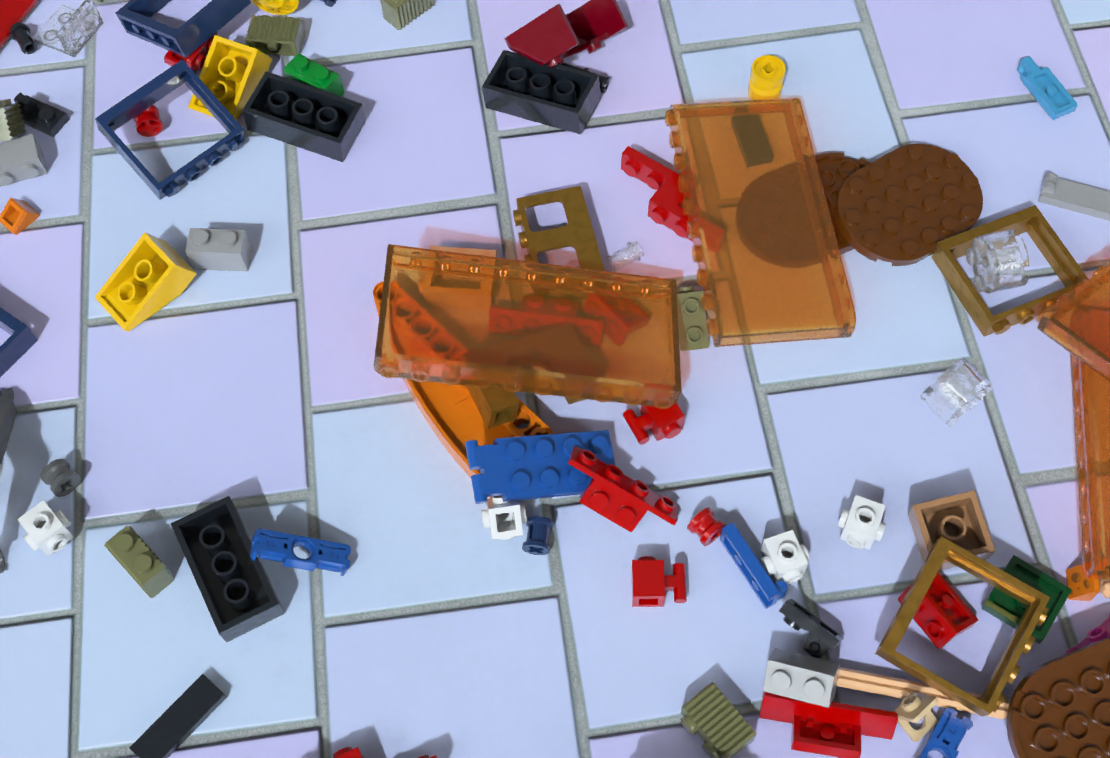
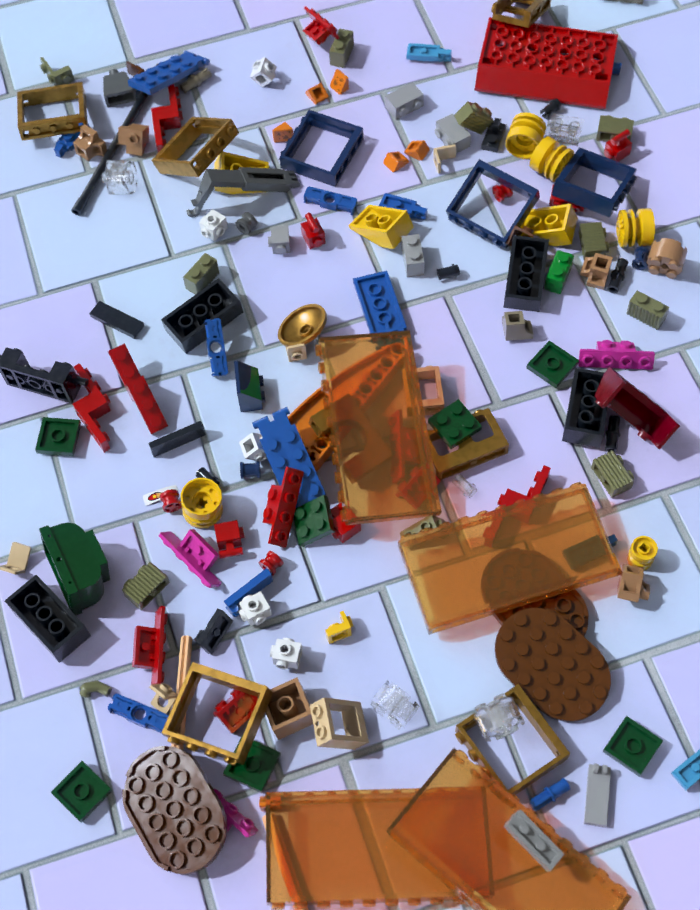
camera: 80 degrees right, 0 degrees up
brick [763,648,840,708] -> none
none -> red bracket [108,343,168,434]
none -> white sticker [143,485,178,506]
none -> black tile [148,421,206,457]
none -> dark pink bracket [159,529,222,588]
none -> red wheel [160,489,182,513]
none -> yellow wheel [180,478,223,529]
none -> black pin [196,467,220,486]
none -> dark blue slope [234,361,266,412]
none -> light grey brick [268,225,290,254]
none -> pearl gold dish [278,304,327,347]
none -> tan bracket [286,344,307,362]
none -> dark green plate [294,495,335,547]
none -> red brick [300,213,326,249]
none -> blue piece [303,186,357,215]
none -> tan window [310,698,369,750]
none -> yellow bracket [325,611,354,644]
none -> blue hinge [353,270,412,351]
none -> blue hinge [379,193,428,220]
none -> orange slope [383,151,409,172]
none -> dark green plate [428,399,482,449]
none -> tan bracket [433,144,456,174]
none -> black pin [436,264,460,280]
none -> dark tan brick [502,311,533,341]
none -> yellow wheel [505,112,547,159]
none -> reddish brown bracket [506,226,541,246]
none -> dark green plate [526,340,579,388]
none -> yellow wheel [529,136,574,182]
none -> blue axle [529,778,571,811]
none -> dark pink bracket [578,340,655,370]
none -> medium nougat brick [580,253,613,290]
none -> olive brick [591,450,634,498]
none -> dark green plate [602,716,663,777]
none -> black pin [607,258,628,293]
none -> medium nougat brick [617,564,650,602]

